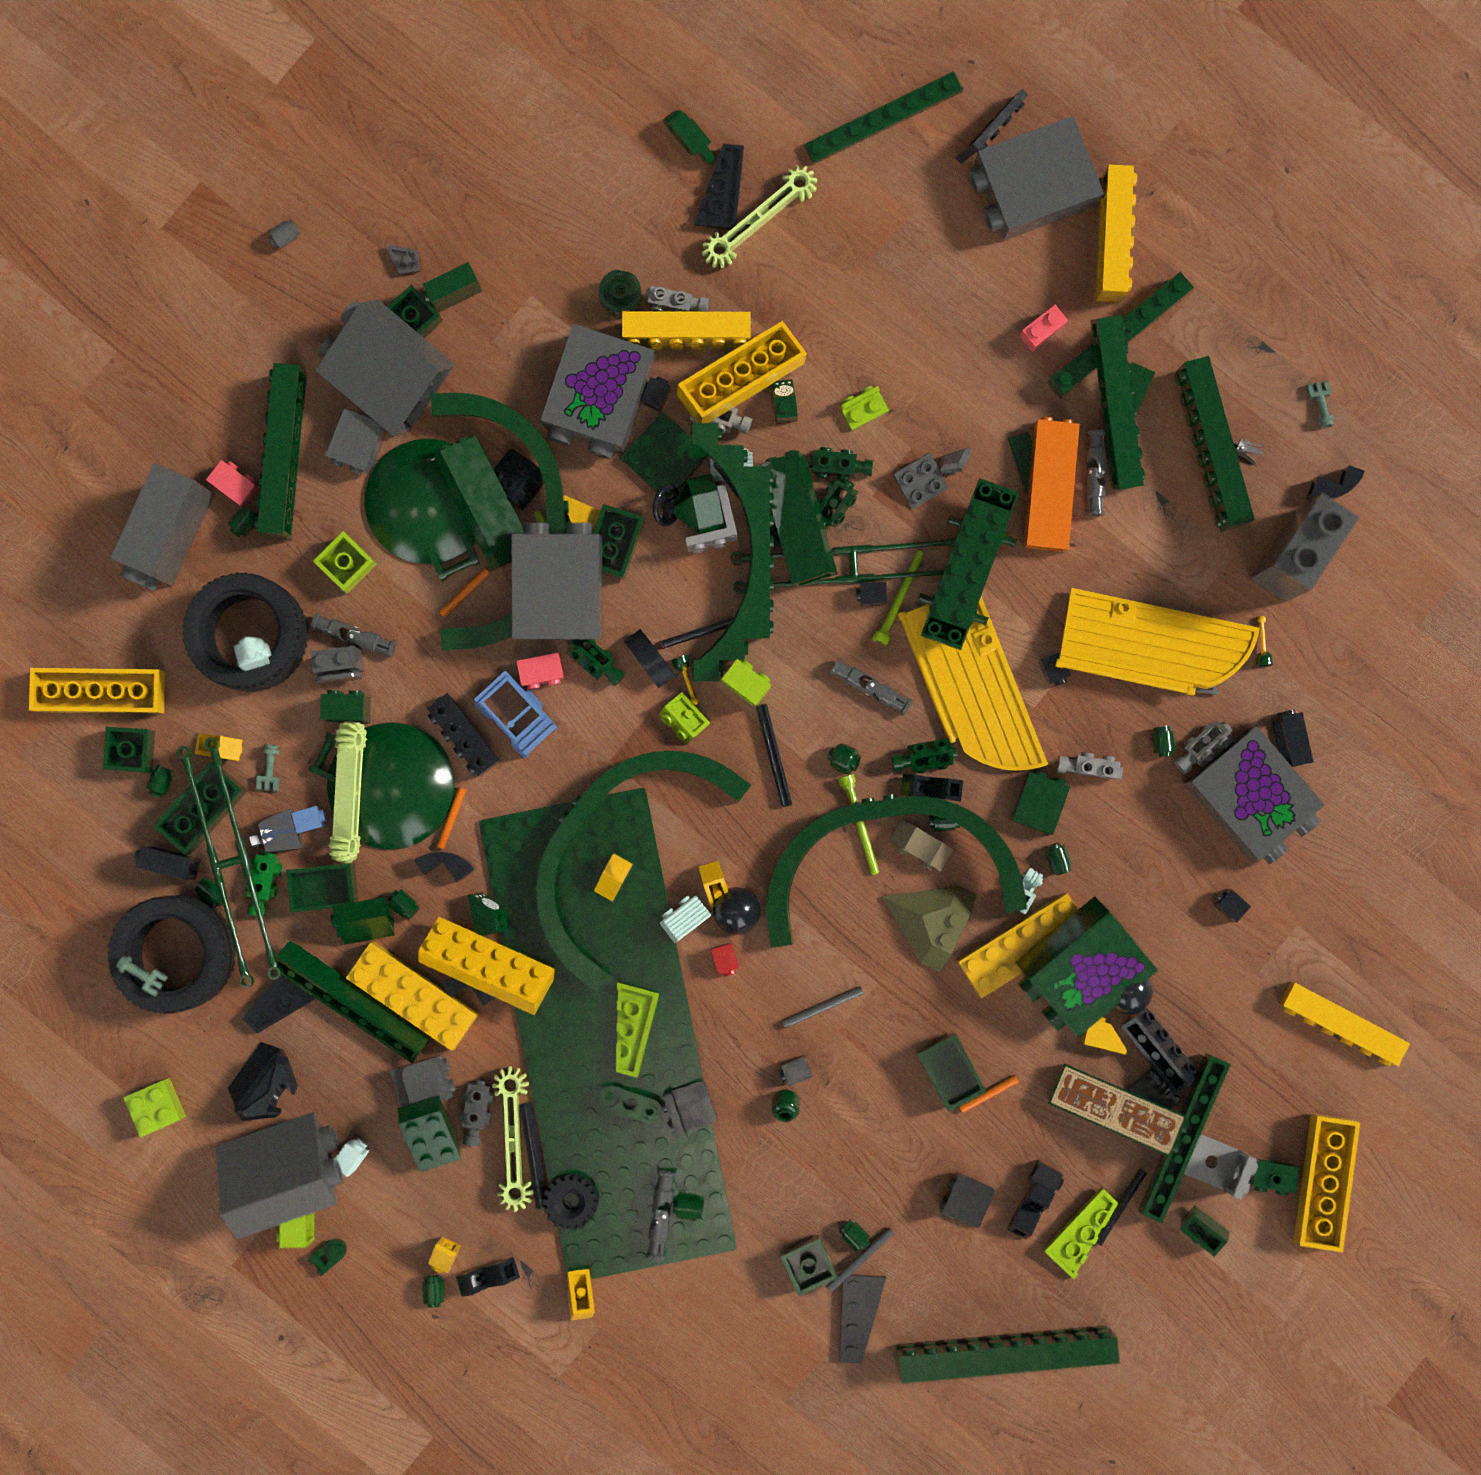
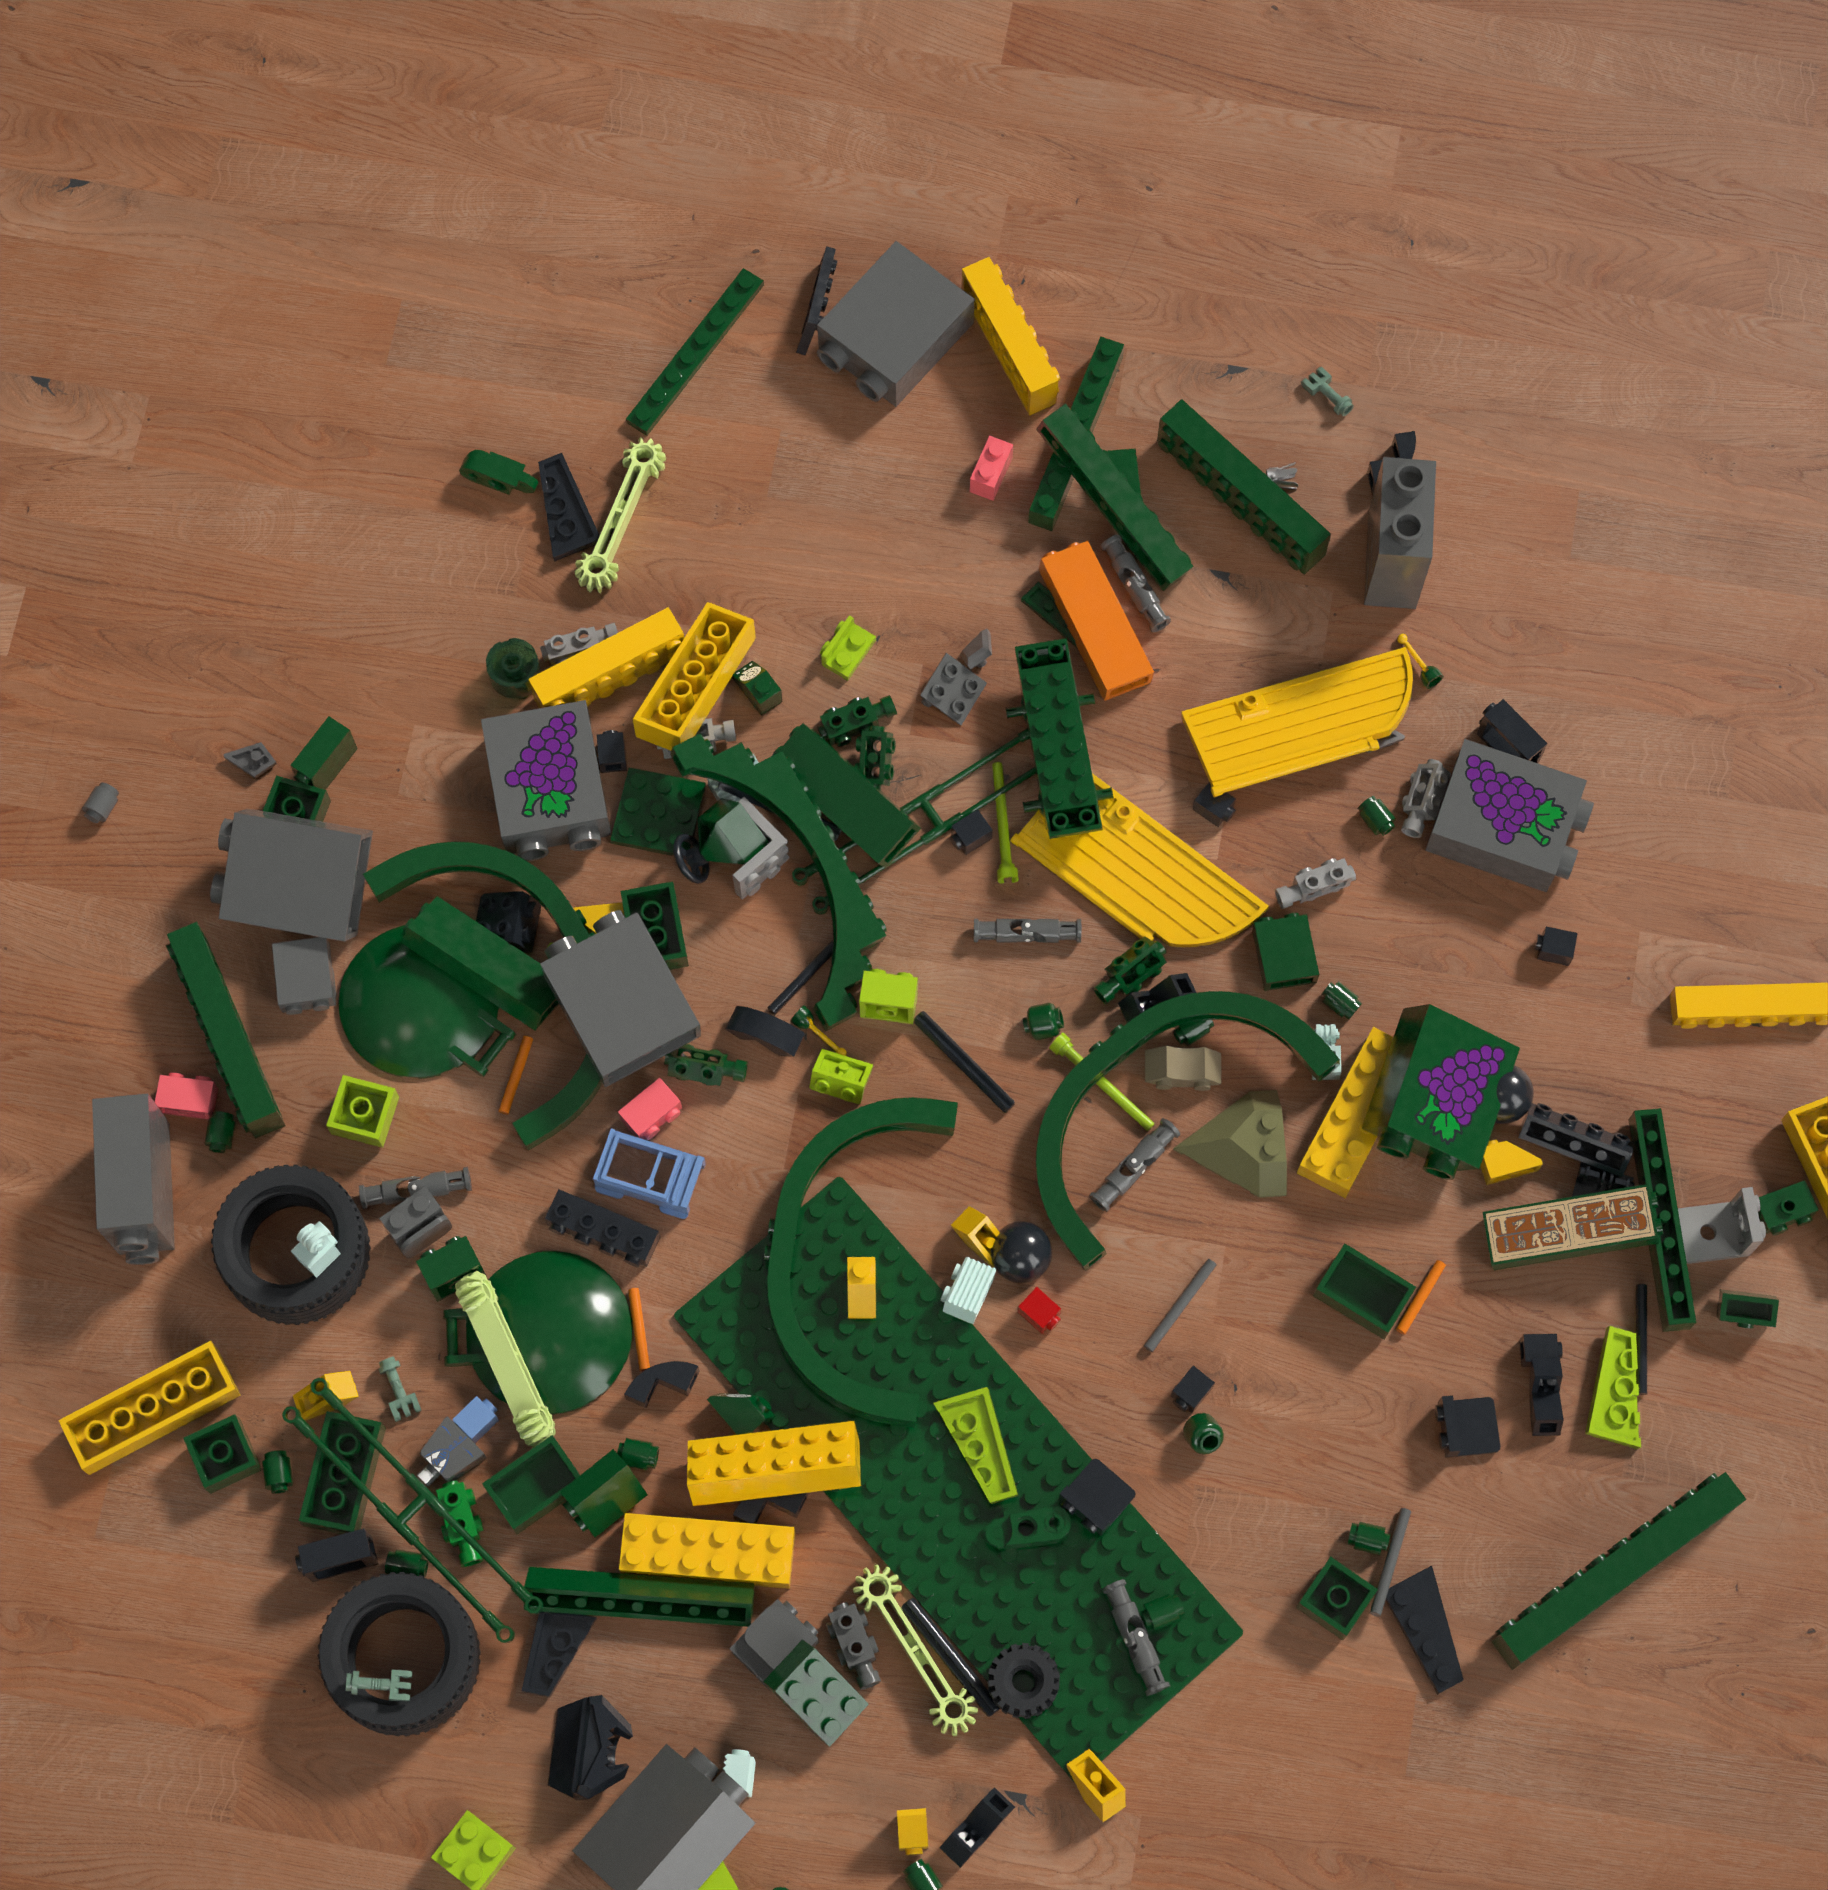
camera: 30 degrees left, 15 degrees down
none -> dark grey piece [1089,1118,1180,1212]

